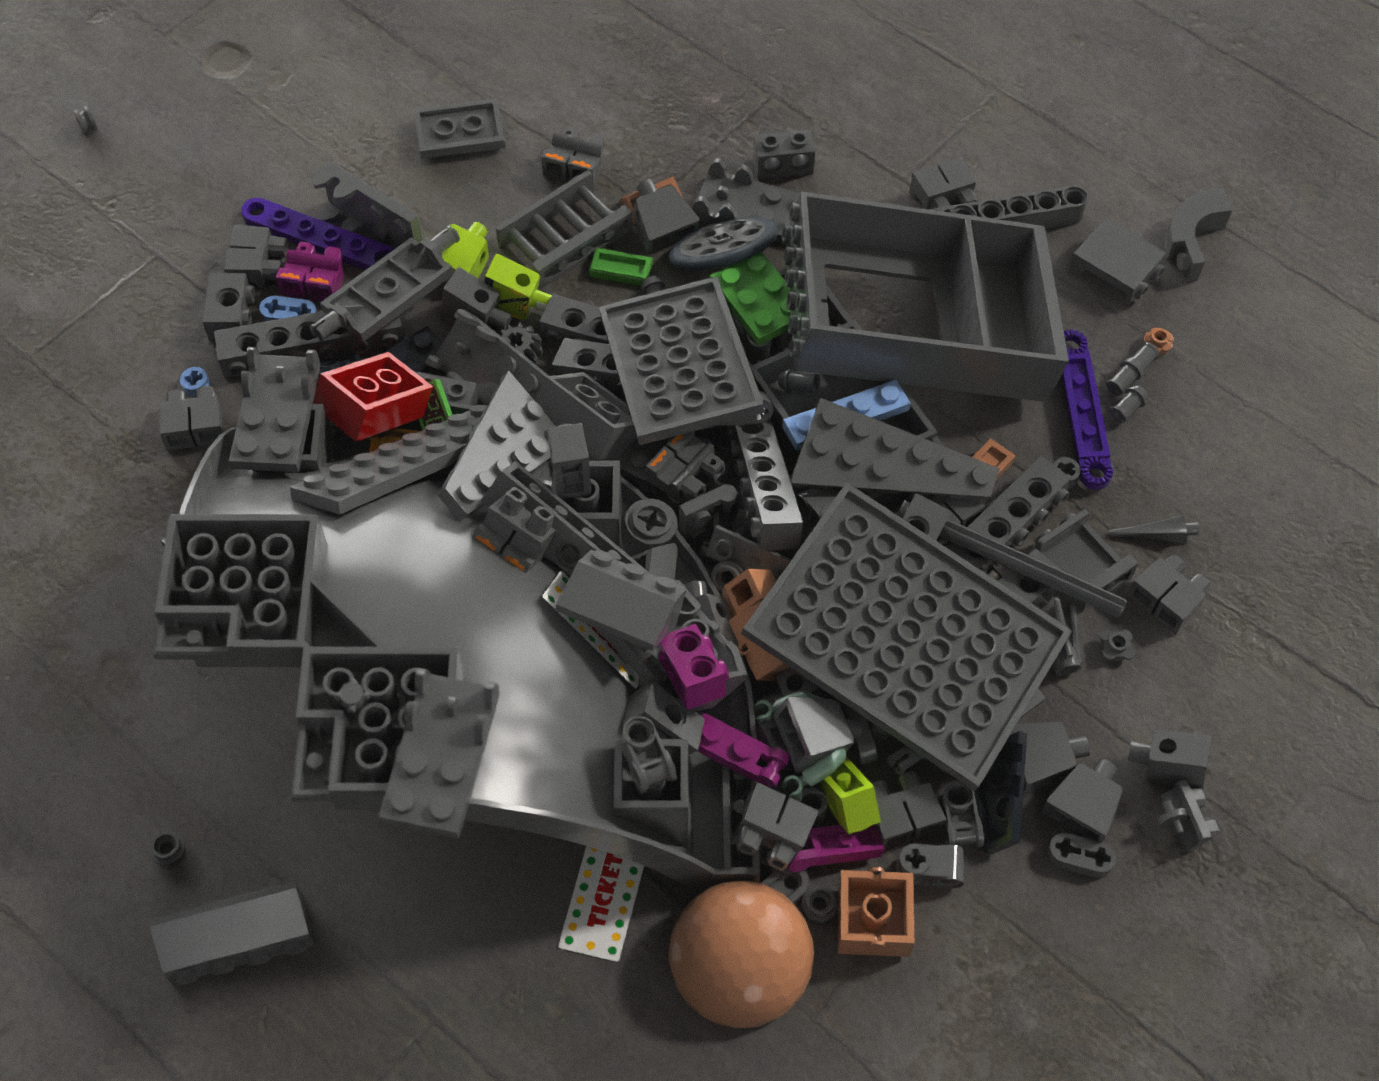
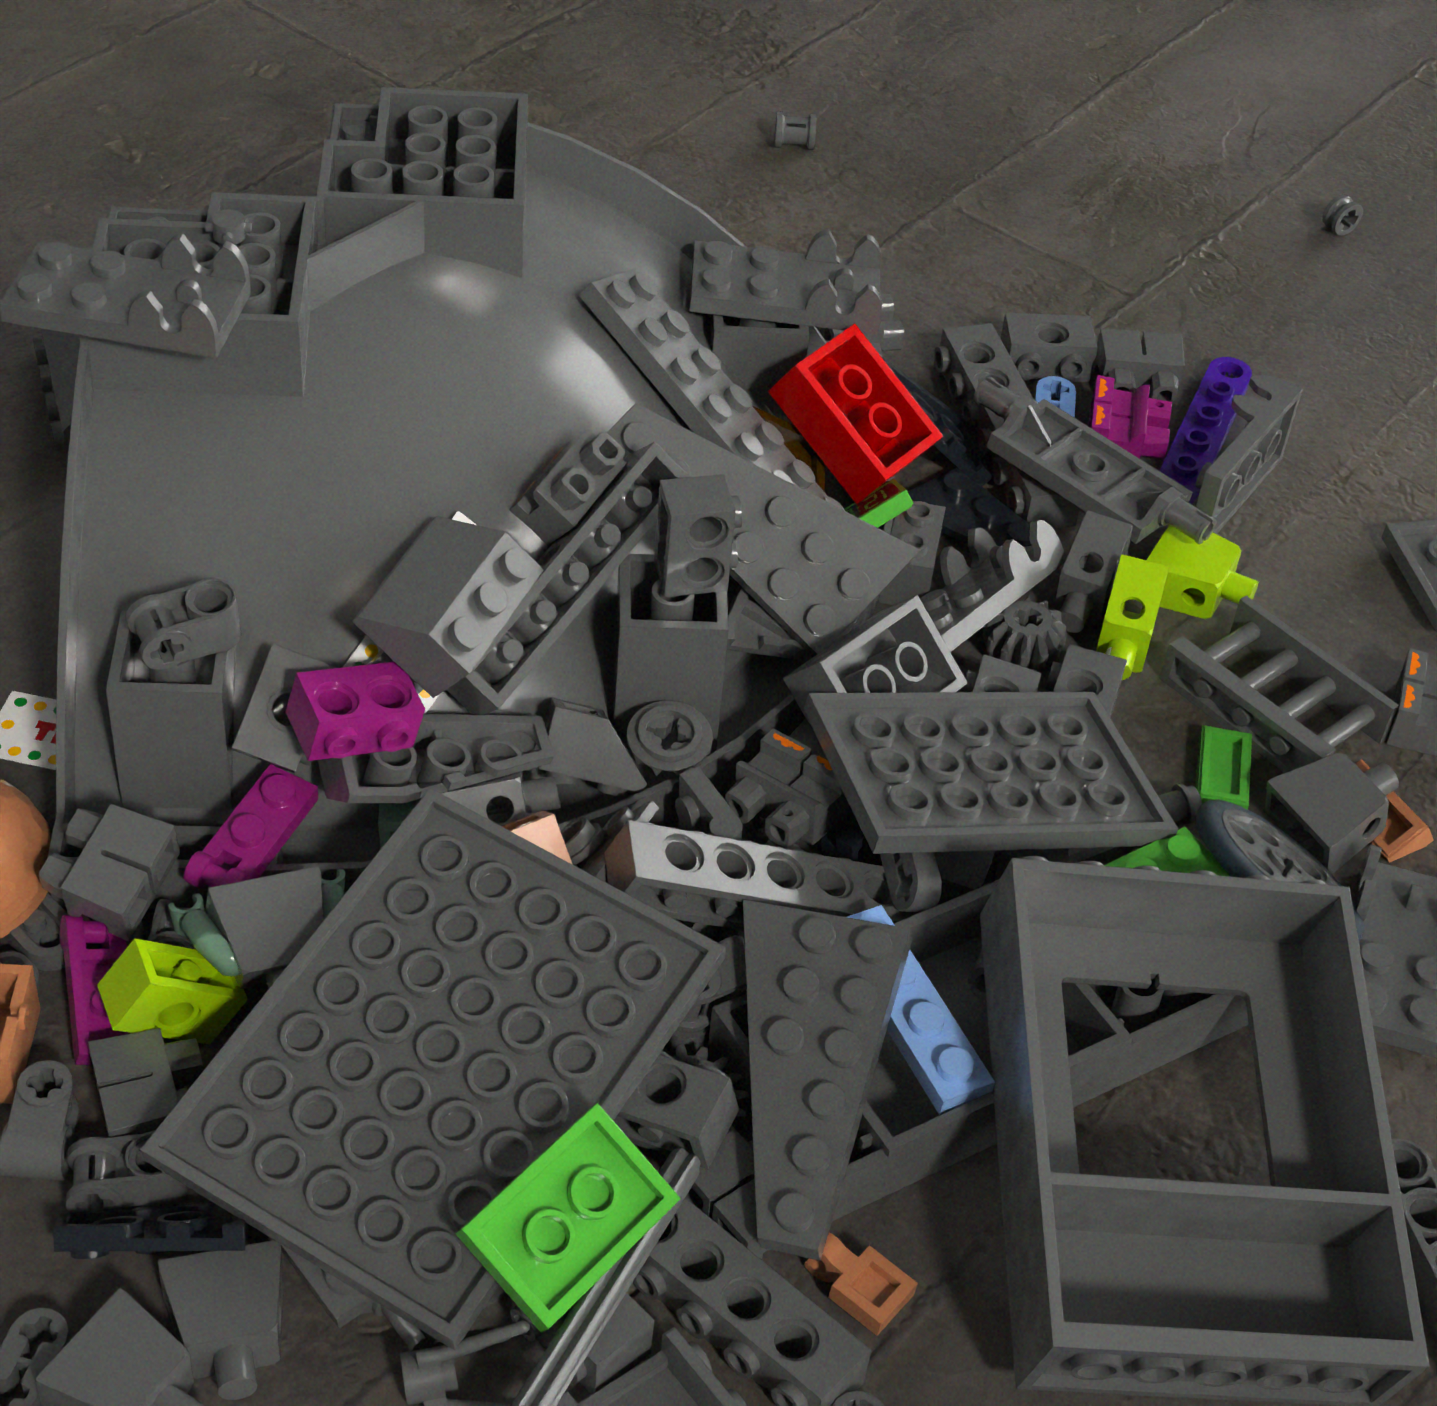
camera: 85 degrees right, 15 degrees down
medium blue bush [180,367,211,397] -> none
none -> bright green plate [455,1103,681,1332]

